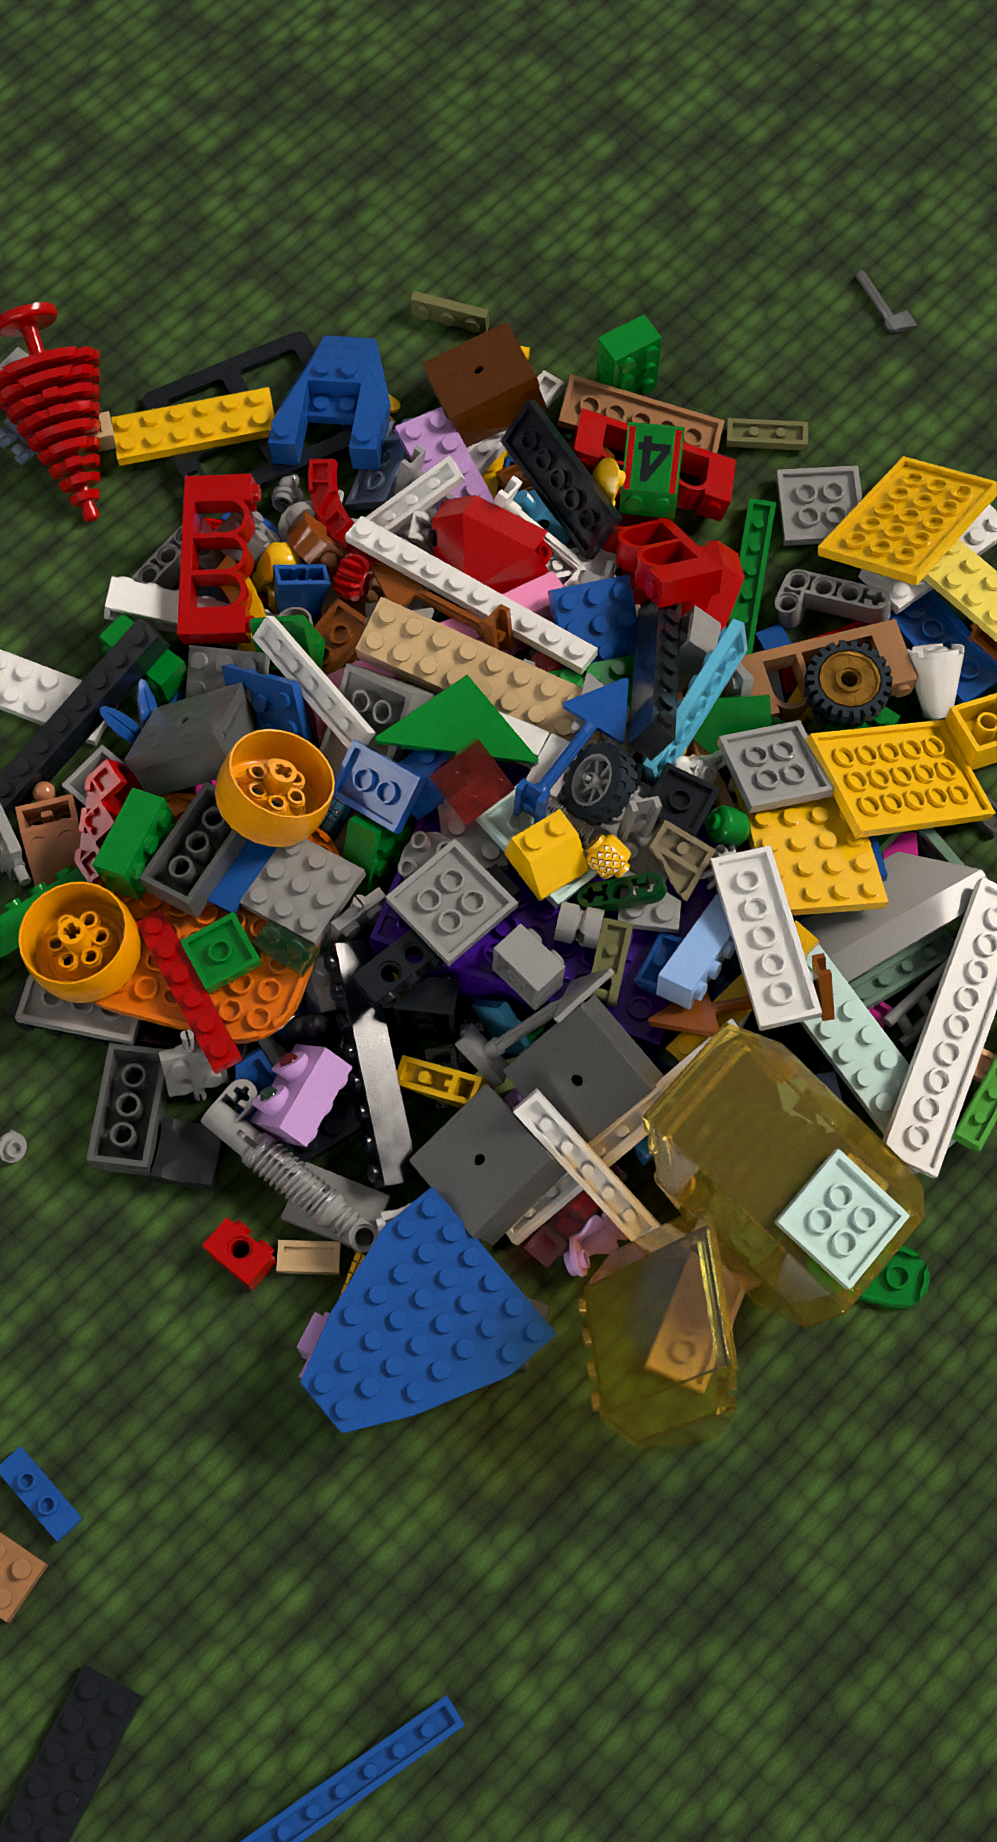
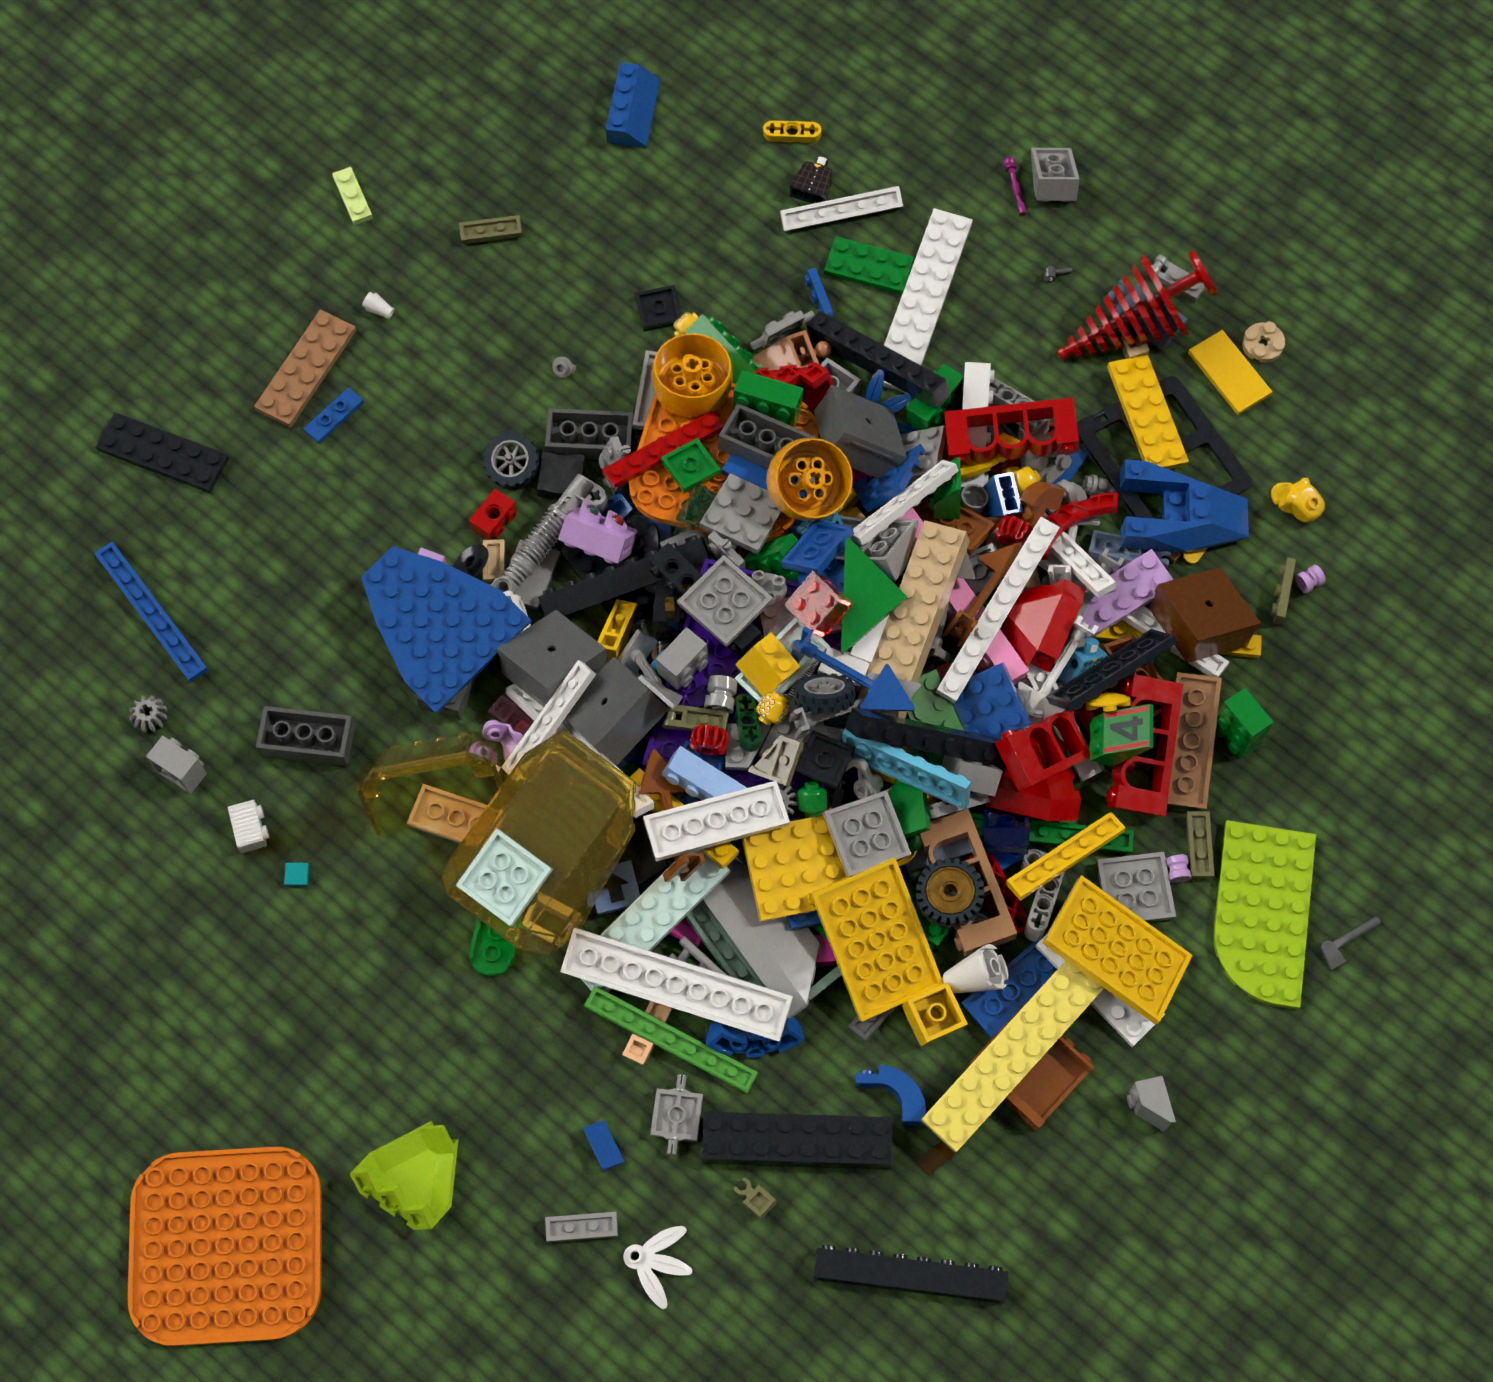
camera: 85 degrees right, 0 degrees up
none -> light grey gear [129,695,168,733]
none -> light grey brick [146,735,207,794]
none -> white brick [228,800,269,853]
none -> dark grey brick [256,706,355,766]
none -> teal tile [284,863,309,887]
none -> black dish [453,544,489,577]
none -> black wheel [482,431,541,490]
none -> pearl gold tile [665,597,675,620]
none -> red gear [690,724,729,757]
none -> clear blue slope [982,807,1030,856]
none -> yellow plate [1006,812,1126,901]
none -> lavender wheel [1166,854,1192,883]
none -> yellow tile [1188,330,1272,415]
none -> lime plate [1213,820,1316,1010]
none -> tan plate [1242,321,1285,363]
none -> yellow head [1271,478,1325,523]
none -> lavender wheel [1295,565,1326,593]

